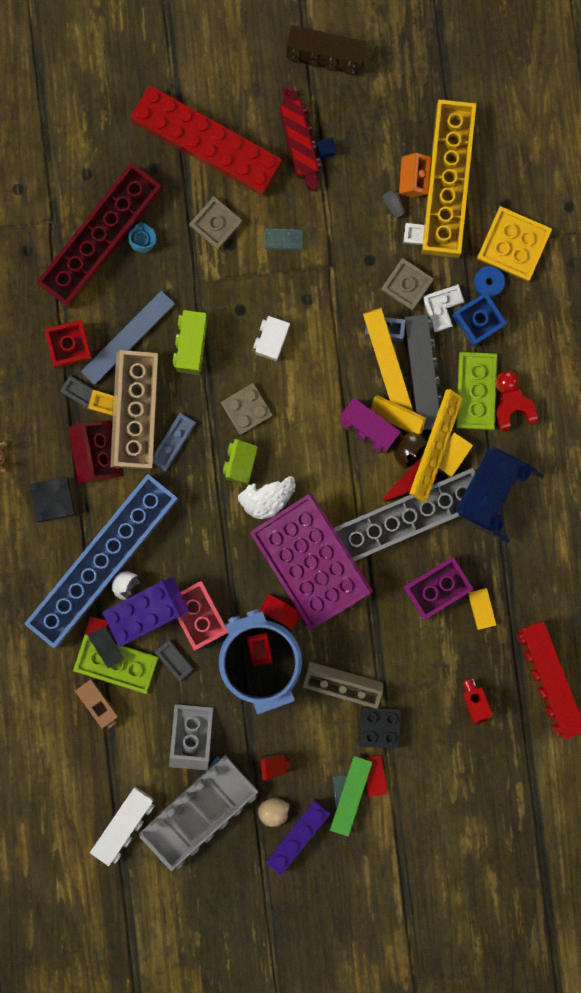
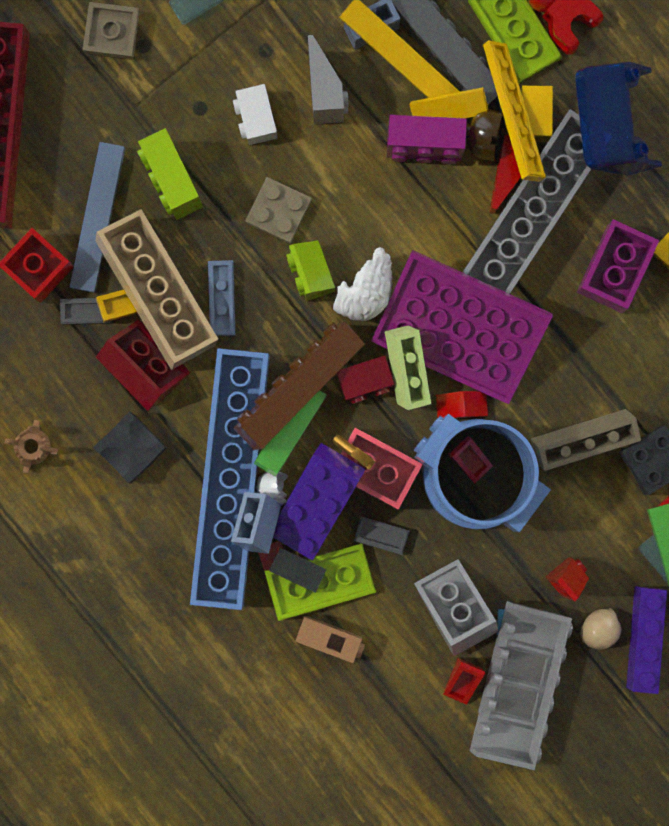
camera: 30 degrees left, 0 degrees up
white brick [90,786,155,866] -> none
dark azure hair [128,222,157,253] -> none
none -> sand blue brick [231,492,282,554]
none -> reddish brown brick [234,321,365,450]
none -> bright green tile [254,390,327,477]
none -> light grey slope [308,35,348,124]
none -> pearl gold bar [333,435,376,470]
none -> dark red brick [337,356,394,404]
none -> yellowish green brick [385,326,431,410]
none -> red slope [443,658,485,704]

